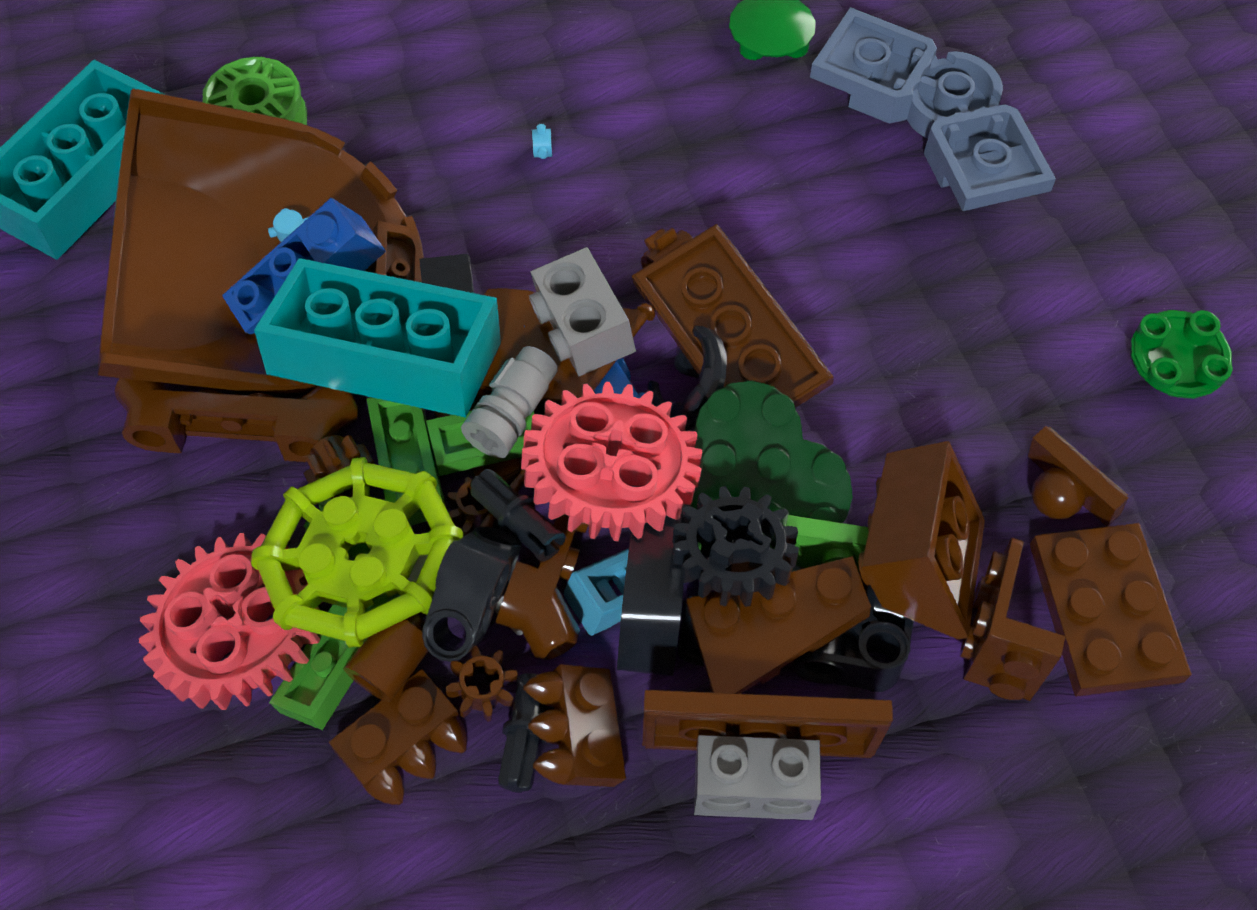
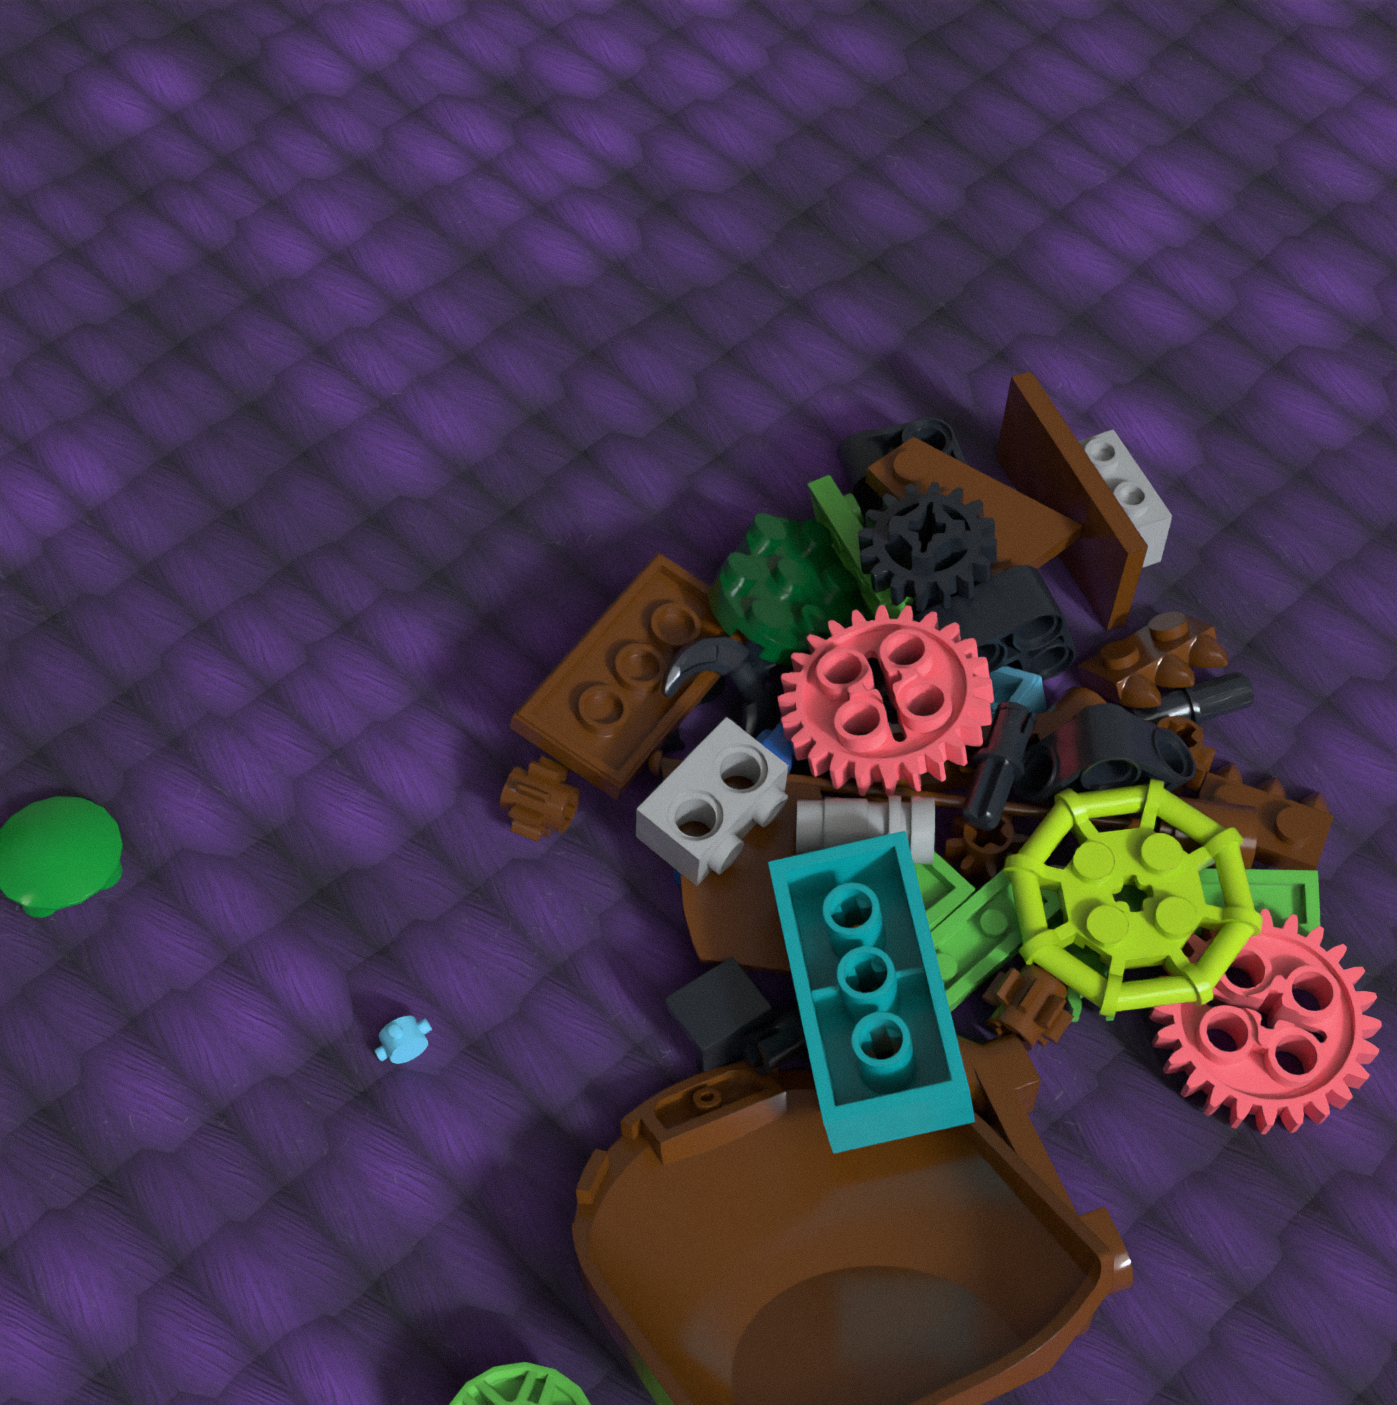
camera: 115 degrees left, 5 degrees down
blue slope [222,198,386,334] -> none
medium azure piece [268,208,309,242] -> none
sand blue plate [810,7,1056,211] -> none
reddish brown slope [859,441,985,639] -> none
reddish brown bracket [959,538,1065,701] -> none
reddish brown tile [1028,426,1129,527] -> none
reddish brown plate [1030,523,1192,697] -> none
green dish [1131,310,1233,399] -> none

